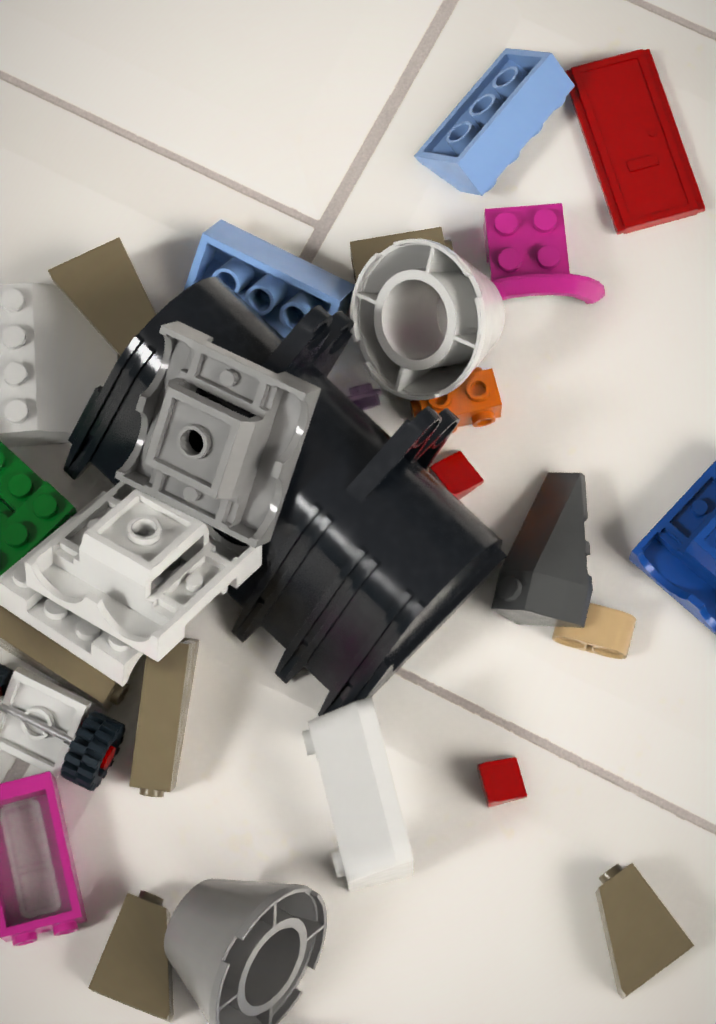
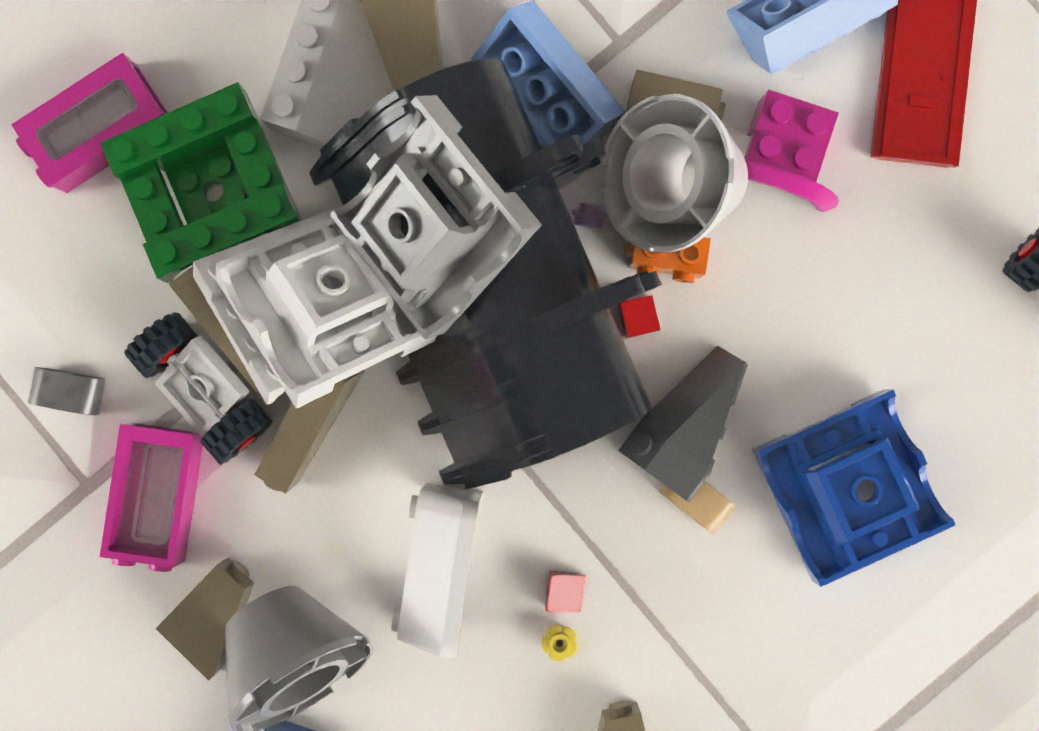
camera: 20 degrees right, 15 degrees up
none -> light yellow plate [542,625,578,661]

